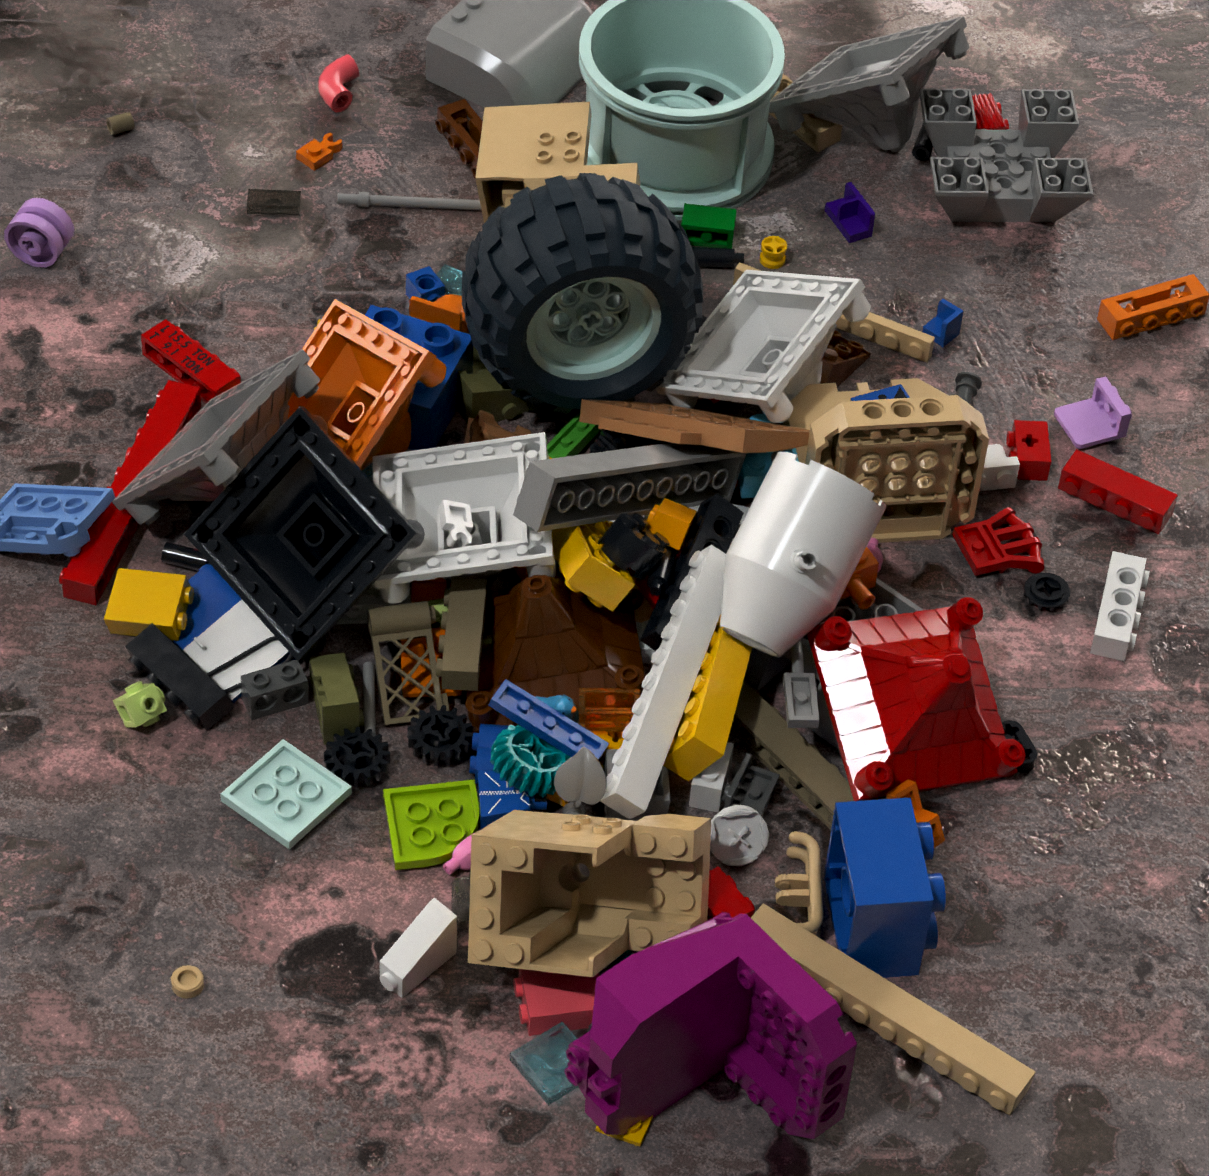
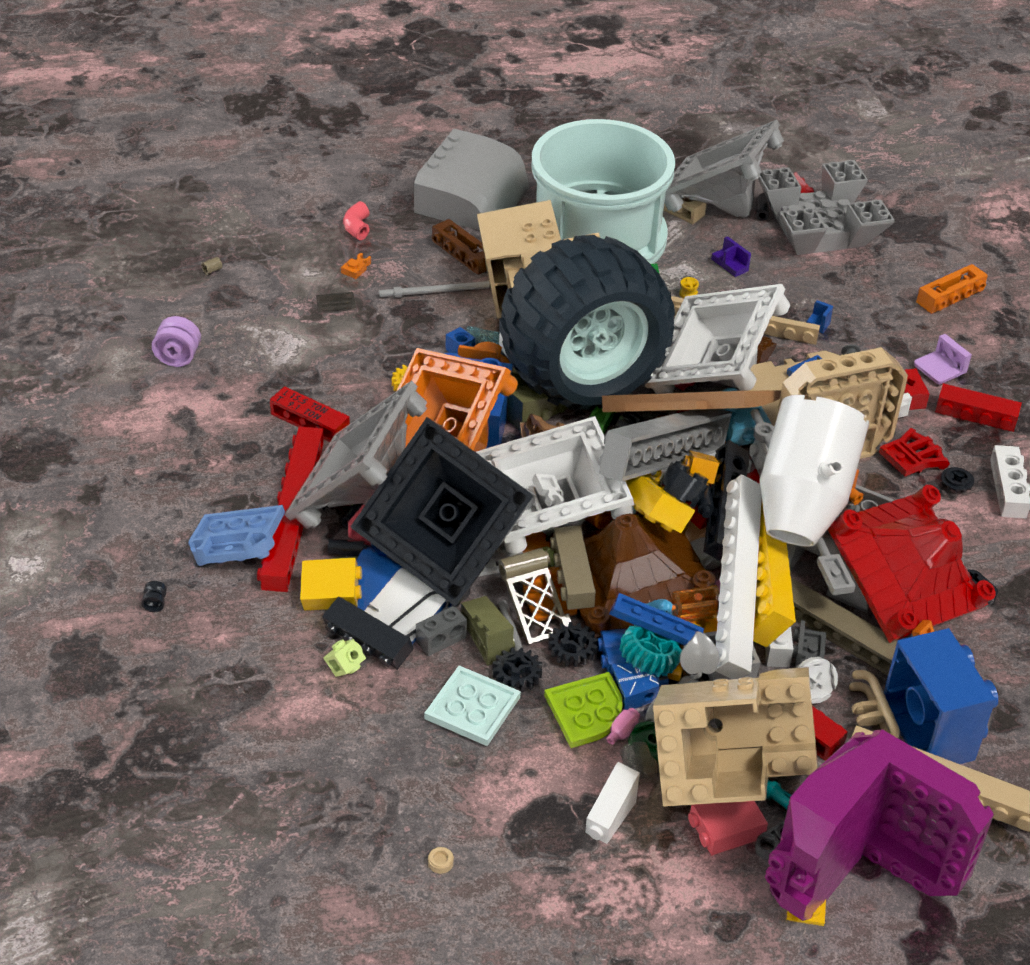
camera: 10 degrees left, 5 degrees down
clear light blue plate [510,1022,578,1106] -> none

